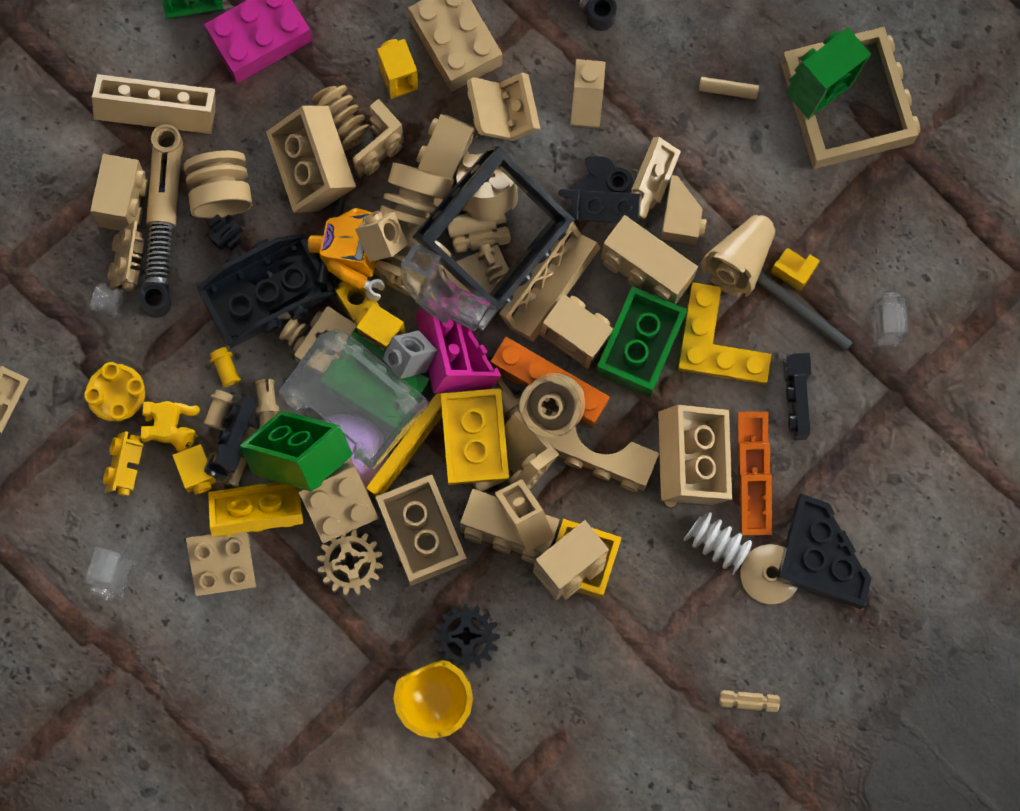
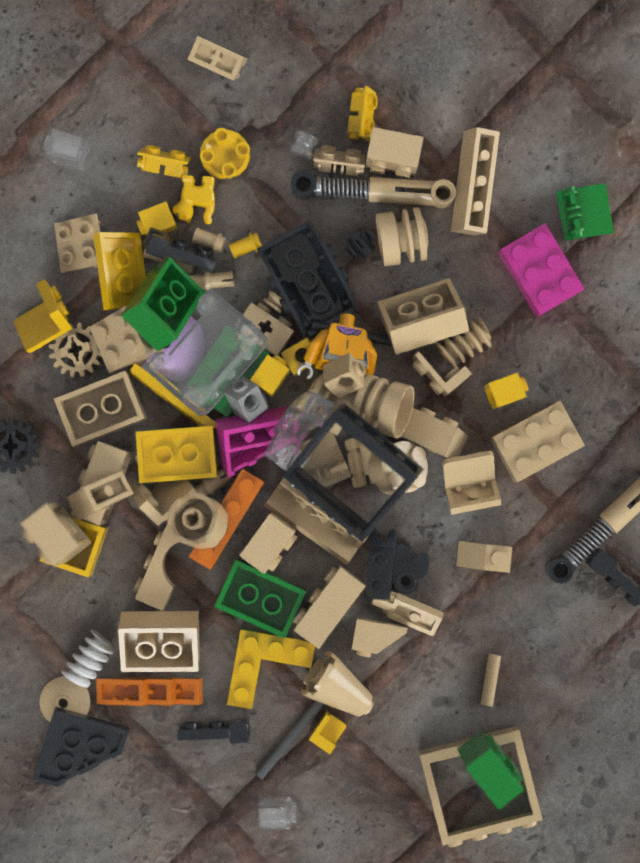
camera: 100 degrees right, 10 degrees up
none -> yellow bracket [14,279,72,353]
none -> yellow hinge [347,86,378,142]

